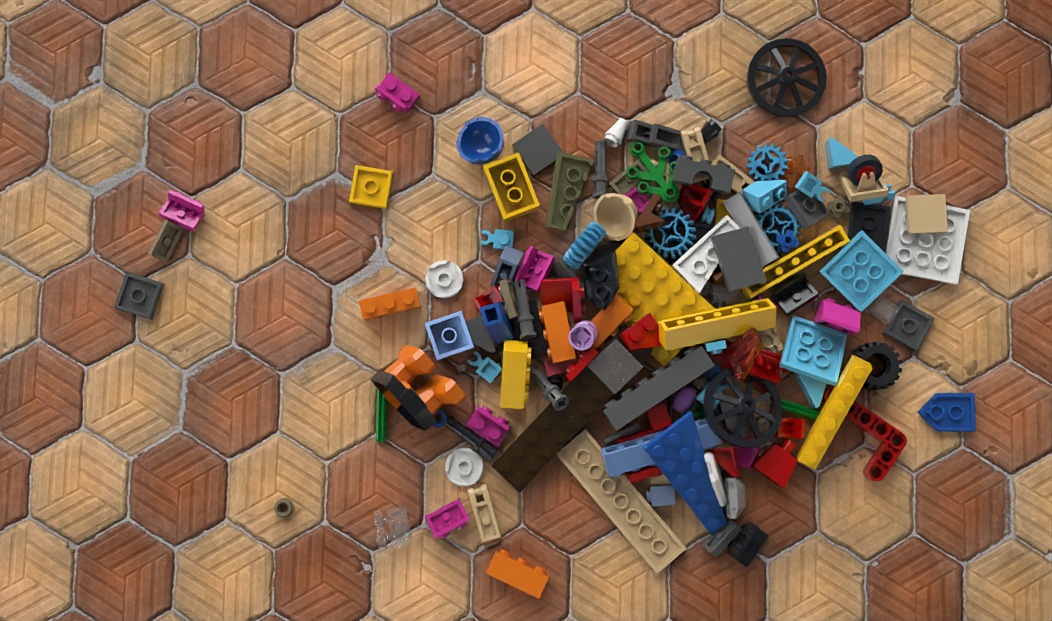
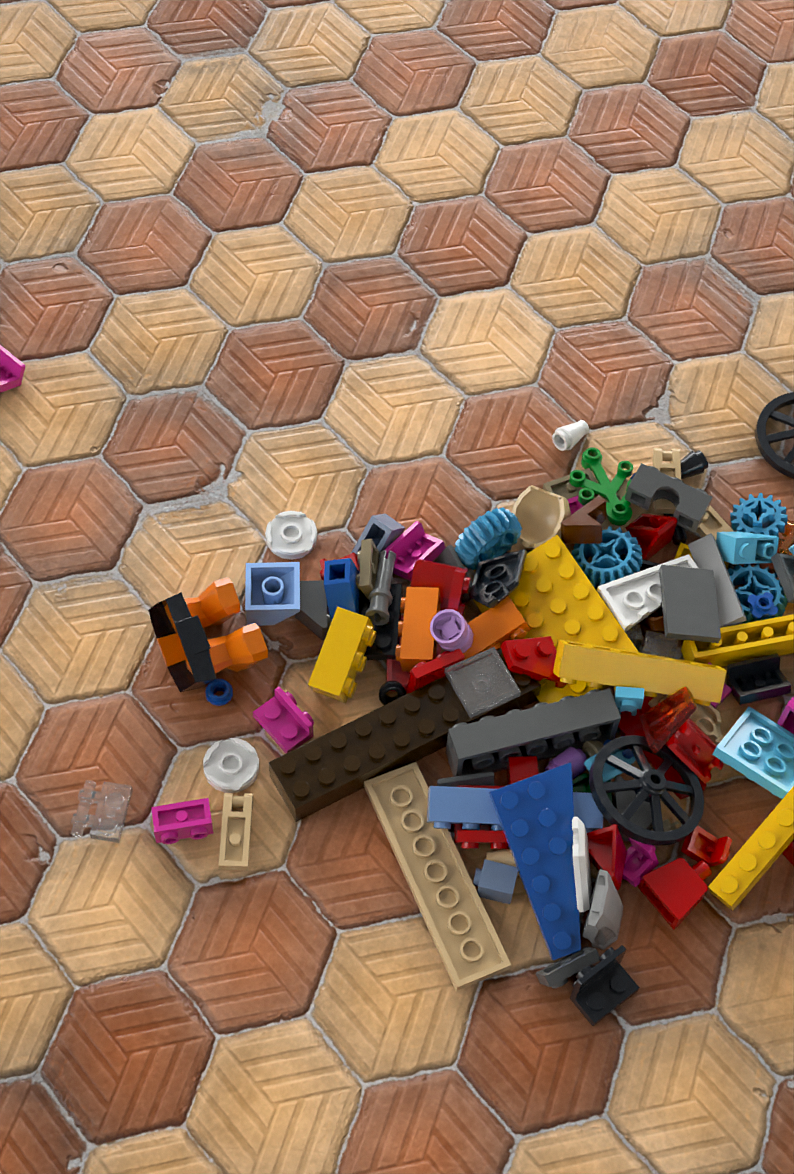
camera: 20 degrees right, 25 degrees down
yellow tile [349,165,393,209] -> none
orange brick [359,287,422,321] -> none
dark pink bracket [375,73,420,114] -> none
green axle [375,387,388,442] -> none
black pin [444,416,499,462] -> none
blue cylinder [456,117,504,165] -> none
medium azure plate [467,351,502,384] -> none
medium azure plate [480,229,514,250] -> none
yellow brick [483,153,540,223] -> none
orange brick [486,549,549,599] -> none
dark grey tile [512,124,563,177] -> none
dark grey pin [530,365,569,411] -> none
olive wing [545,152,594,231] -> none
dark grey pin [592,140,609,199] -> none
dark grey slope [626,120,685,152] -> none
medium azure bush [700,206,715,225] -> none
green axle [770,399,821,420] -> none
medium azure slope [794,373,827,408] -> none

